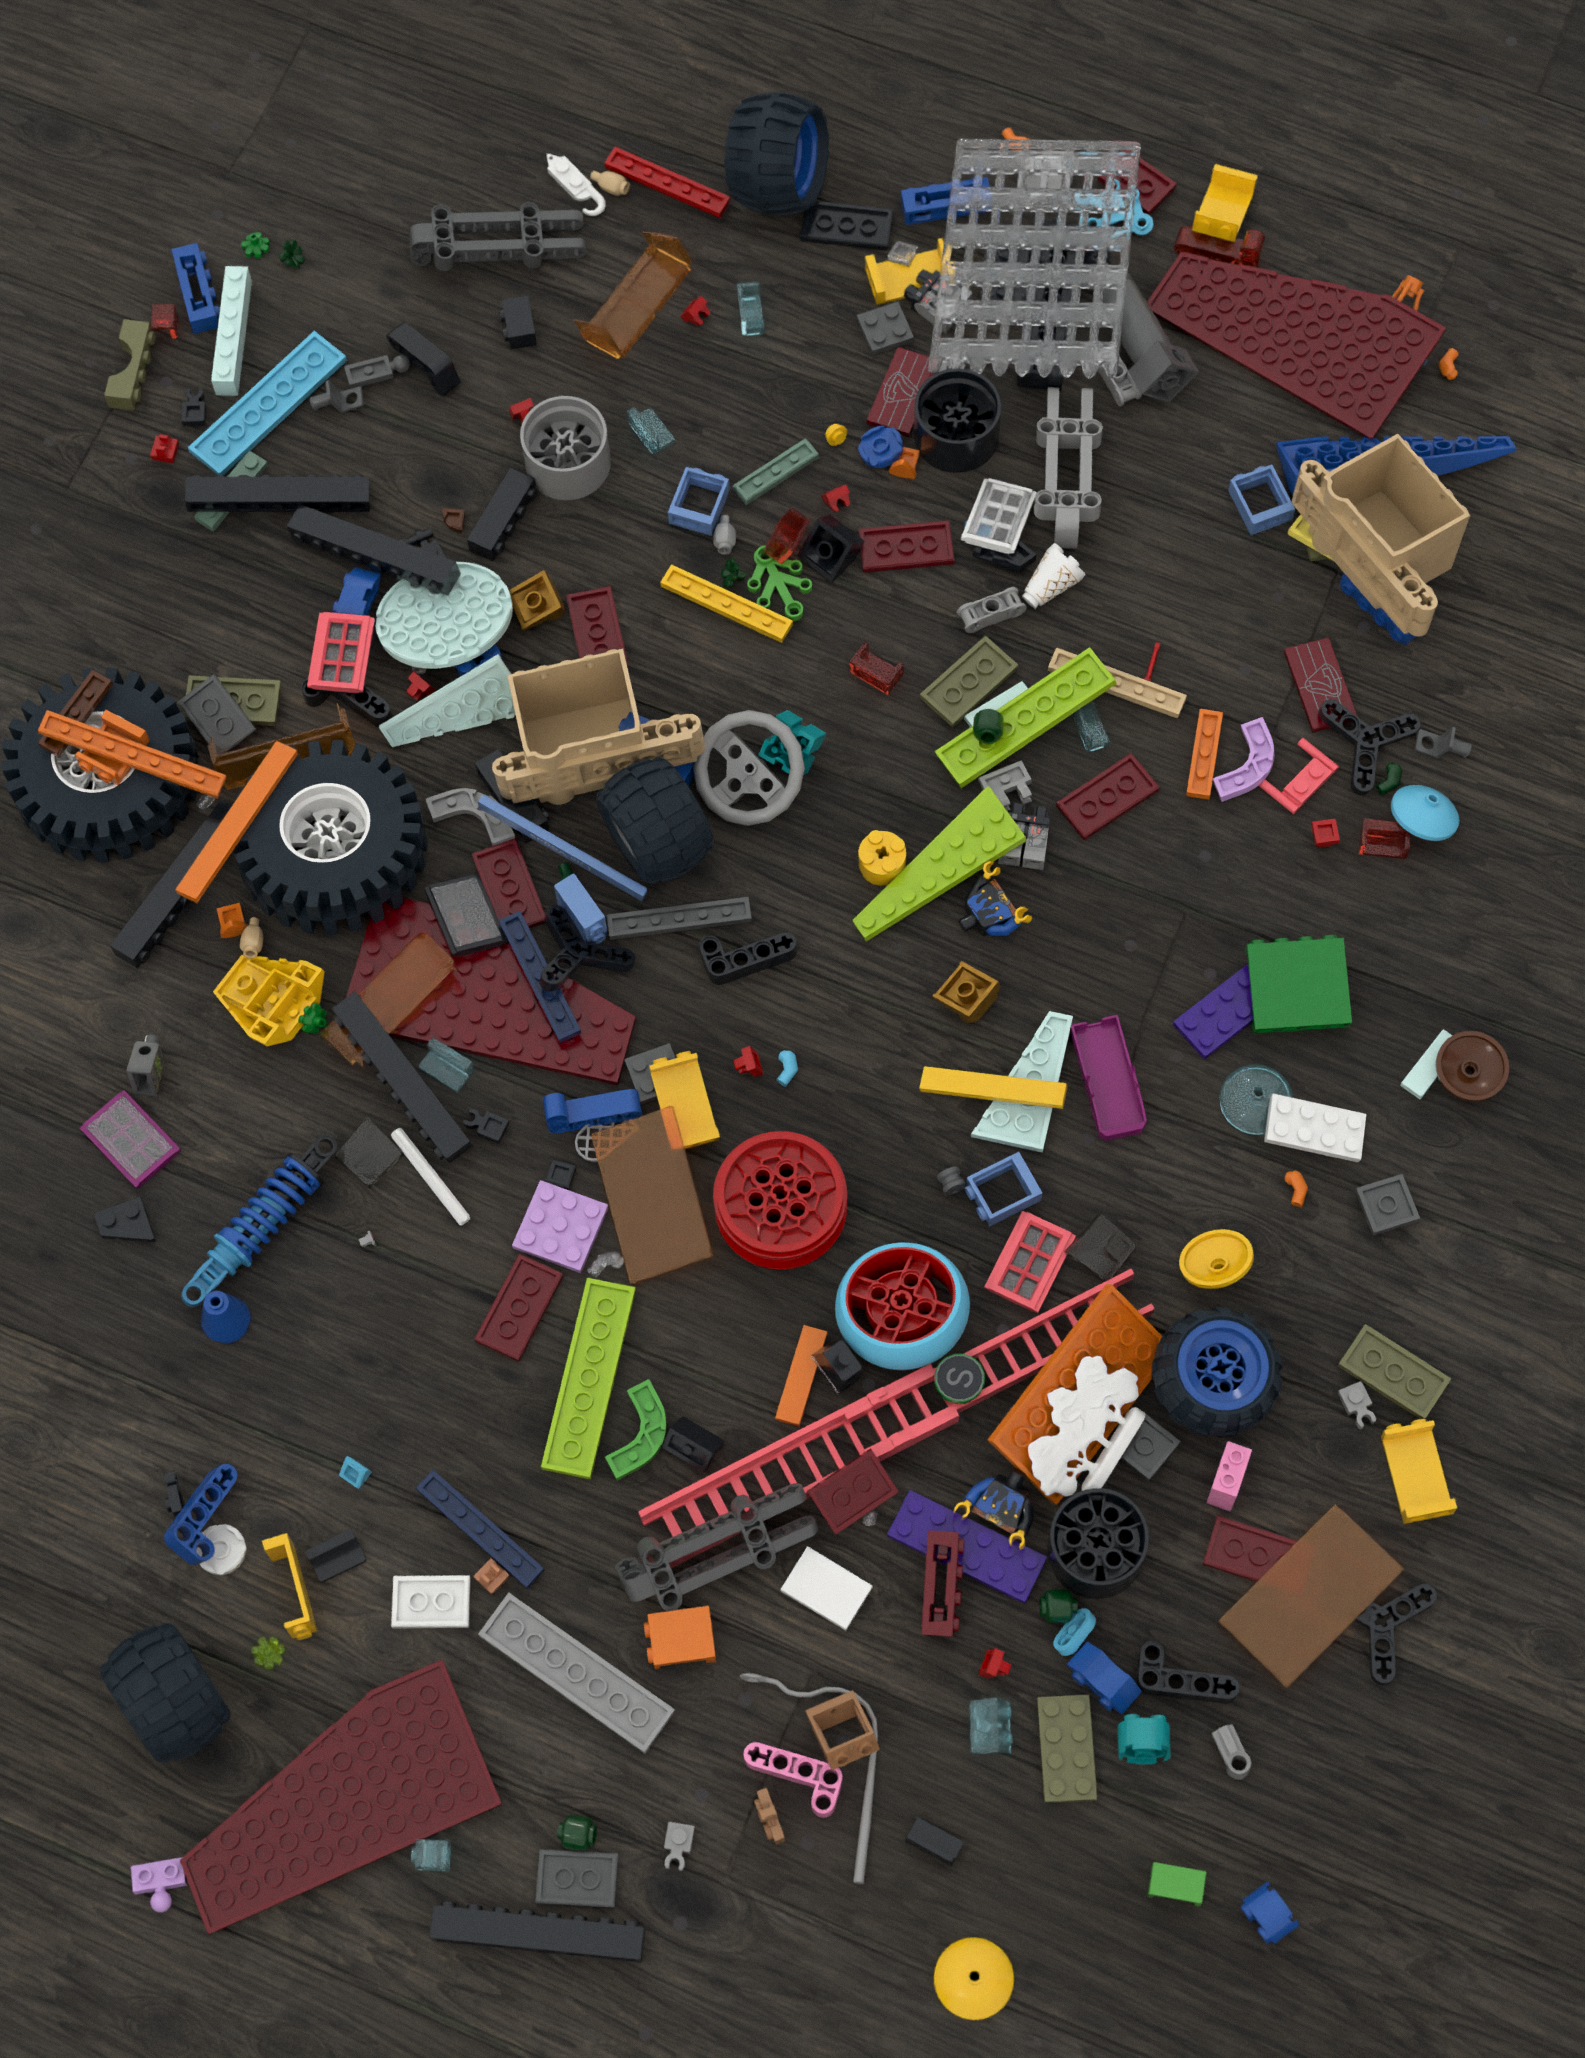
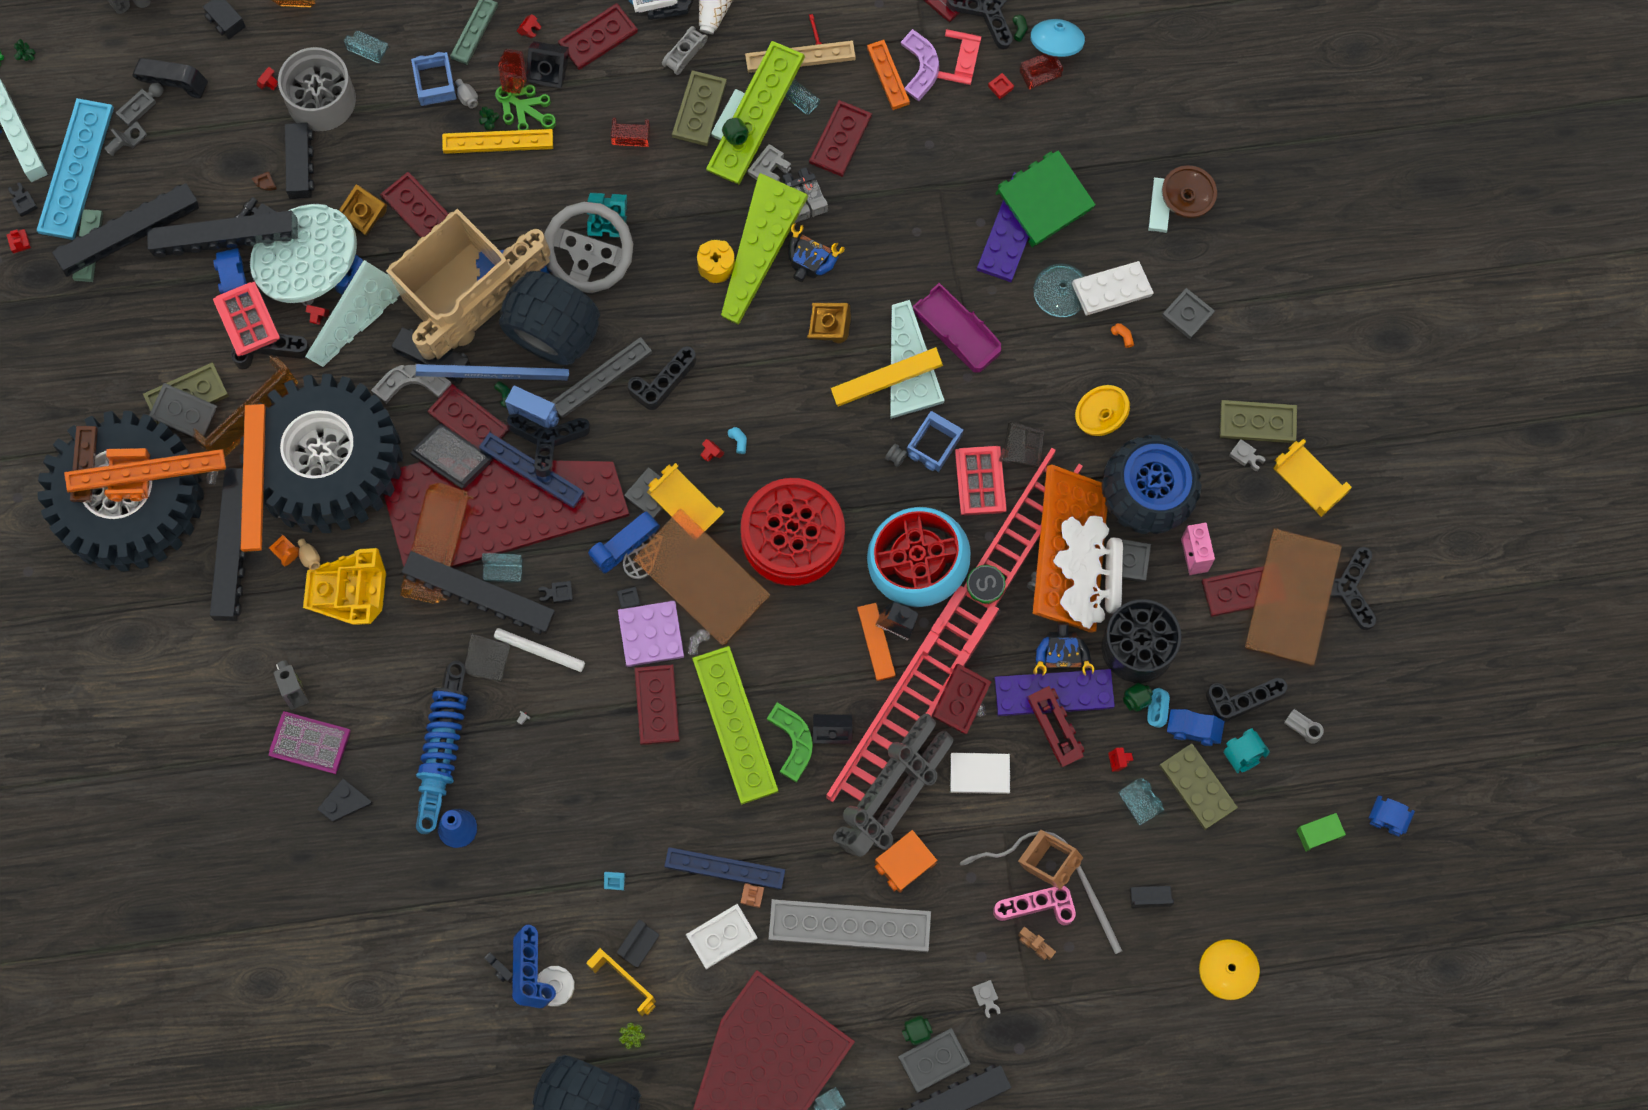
camera: 35 degrees left, 5 degrees up
green plant [298,1003,327,1034] -> none

